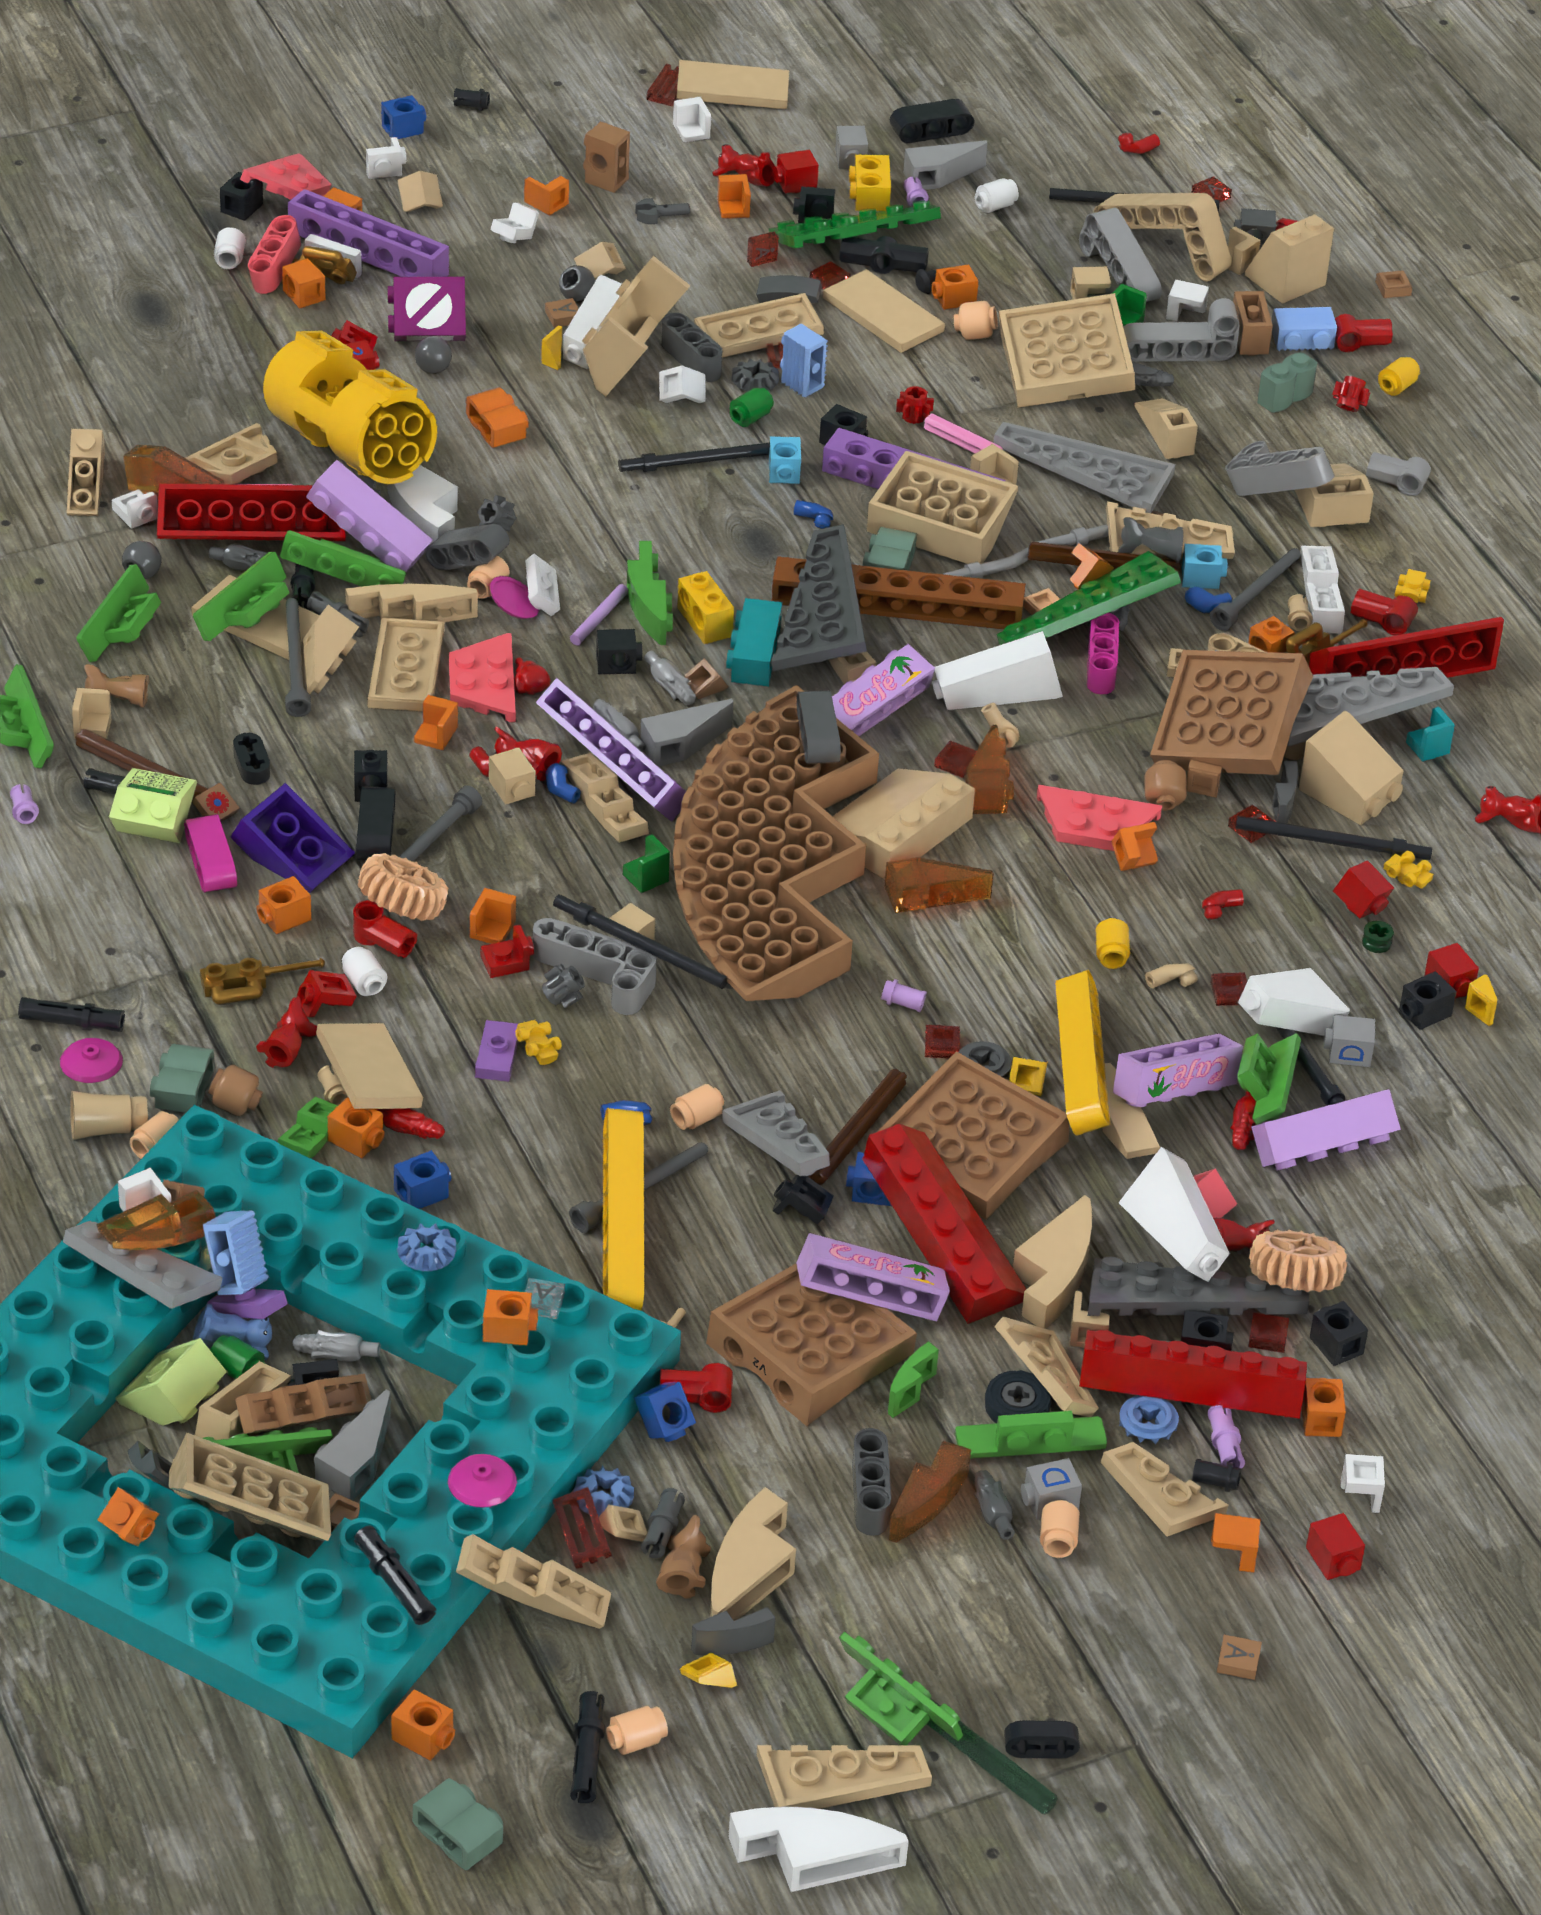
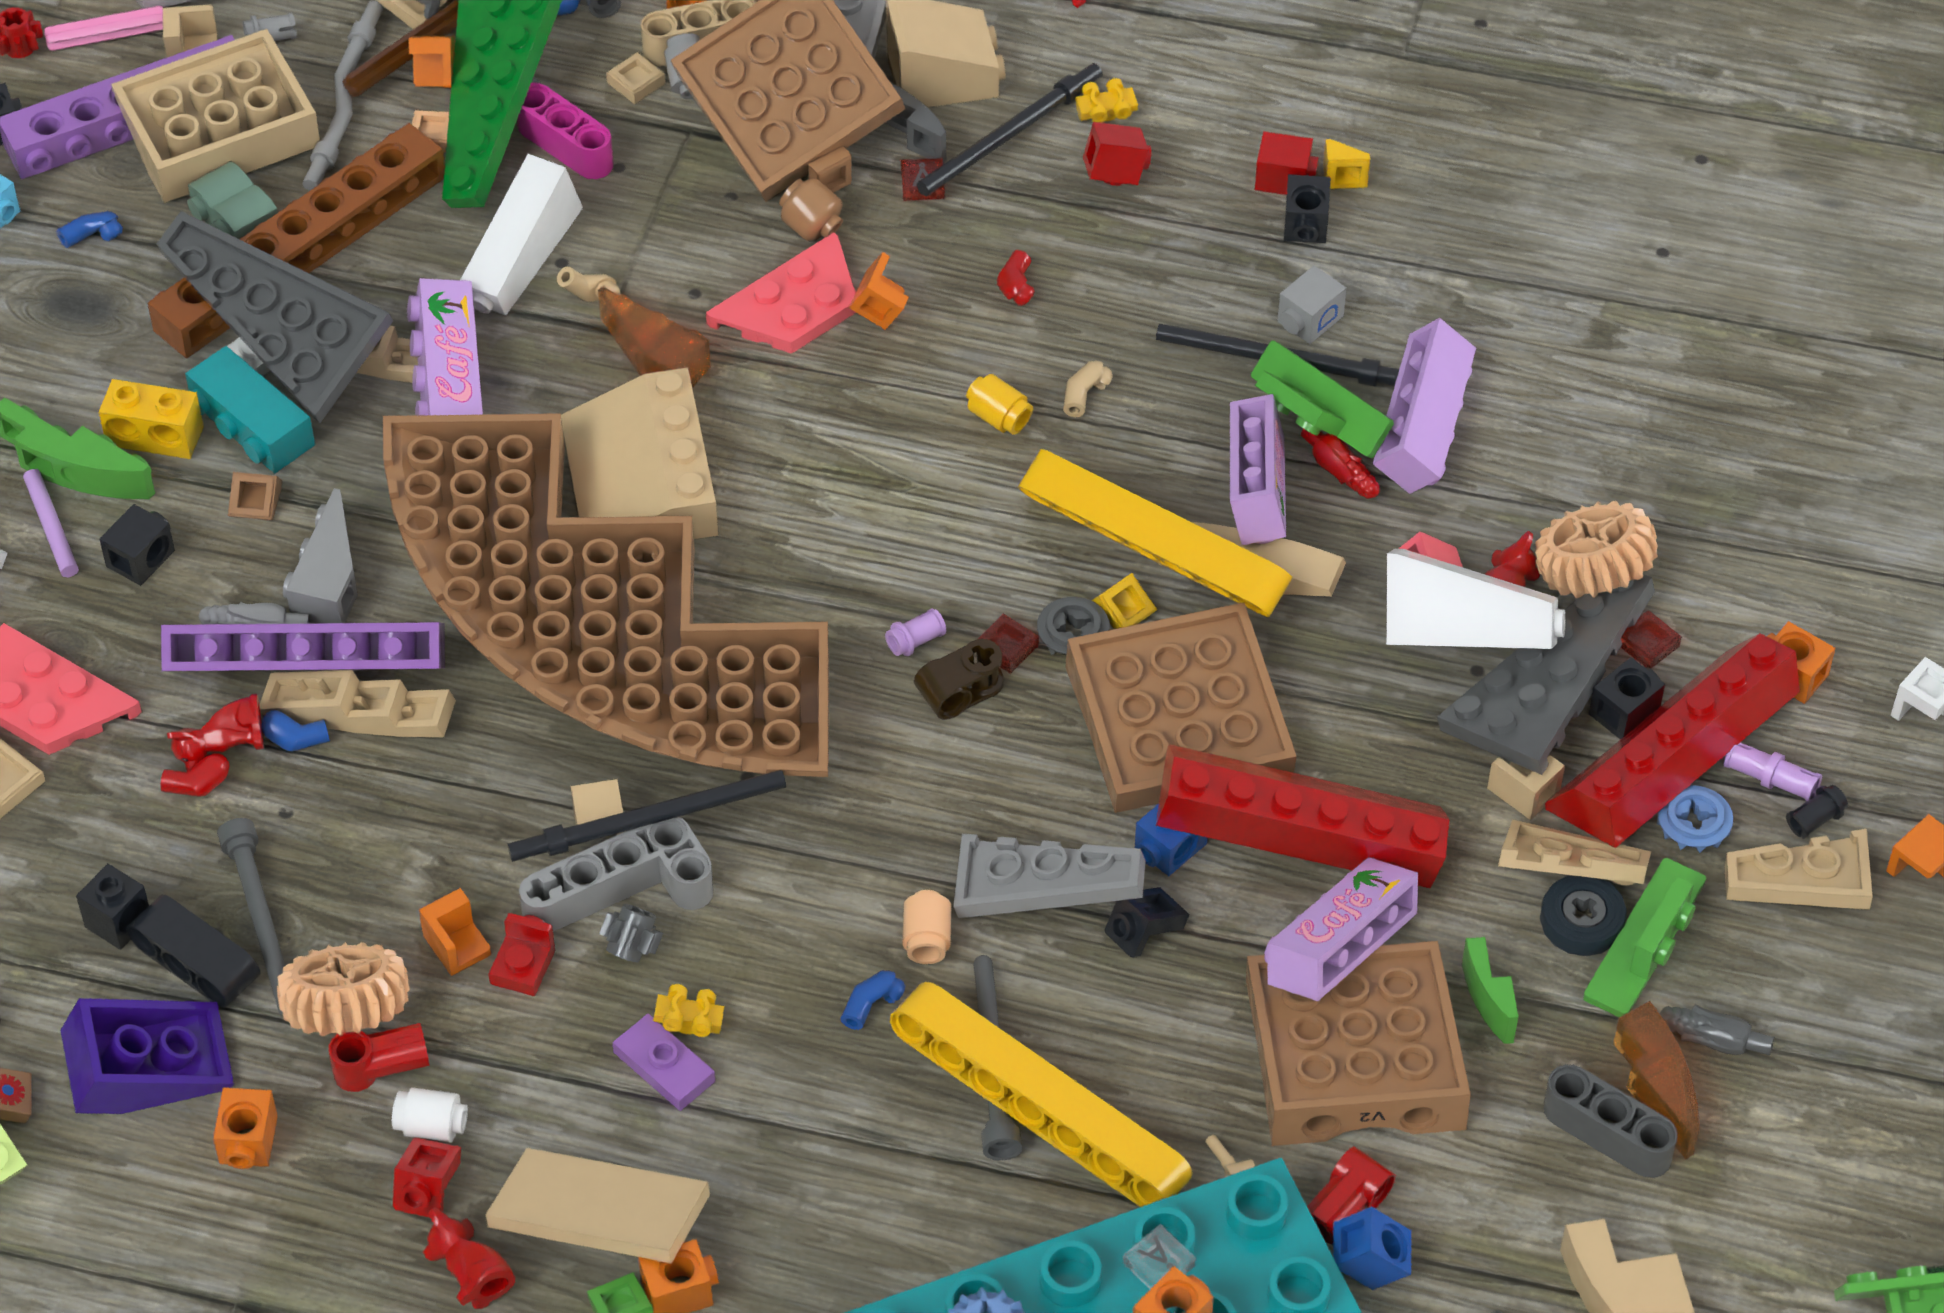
camera: 50 degrees left, 10 degrees up
dark pink beam [184,814,237,893] -> none
pearl gold piece [200,958,325,1004] -> none
tan pin [318,1065,348,1106] -> none
red piece [375,1108,445,1139] -> none
blue brick [394,1150,451,1209] -> none
orange panel [414,695,458,750] -> none
tan brick [489,748,536,805] -> none
red piece [514,657,550,695] -> none
green panel [623,834,670,893] -> none
light grey piece [644,650,696,705] -> none
dark grey beam [797,690,841,764] -> none
reddish brown axle [808,1069,907,1185] -> none
clear orange slope [884,857,994,913] -> none
clear red tile [934,740,979,778] -> none
tan slope [1013,1195,1092,1329] -> none
light grey brick [1021,1458,1082,1520] -> none
light nougat brick [1040,1500,1080,1558] -> none
clear red tile [1210,972,1247,1006] -> none
white slope [1238,968,1350,1036] -> none
black brick [1309,1301,1368,1366] -> none
dark green bush [1362,921,1394,953] -> none
none -> light grey pin [243,13,297,41]
none -> dark brown piece [914,639,1004,720]

